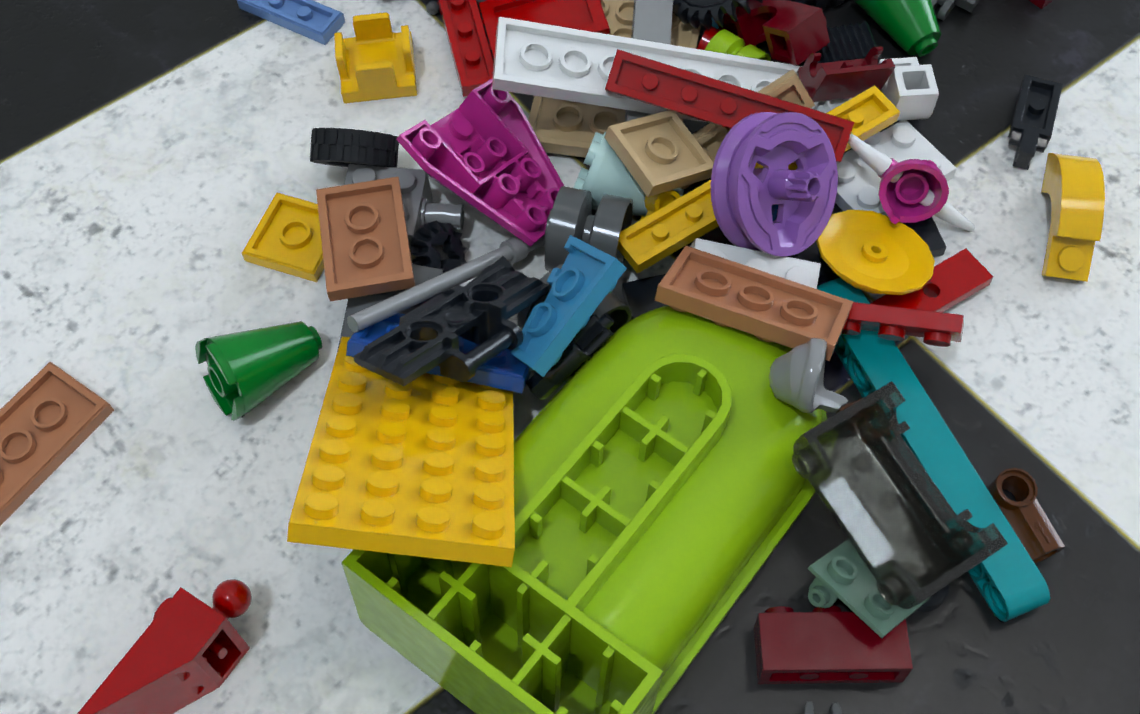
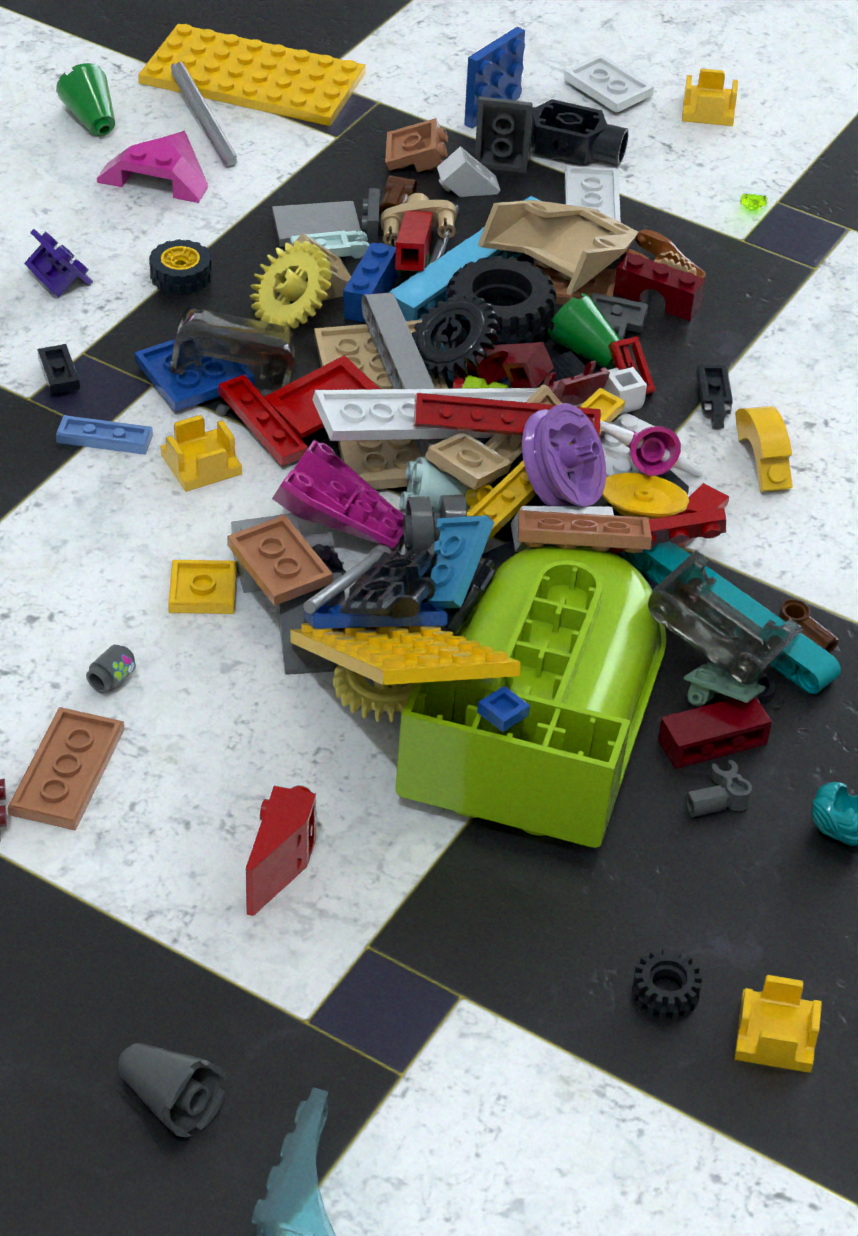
camera: 25 degrees left, 15 degrees down
green cone [195,321,322,421] -> none
black tyre [310,128,399,168] -> none
light grey hat [769,338,848,413] -> none
none -> dark grey brick [86,644,136,693]
none -> blue plate [477,686,530,732]
none -> red tile [608,336,656,395]

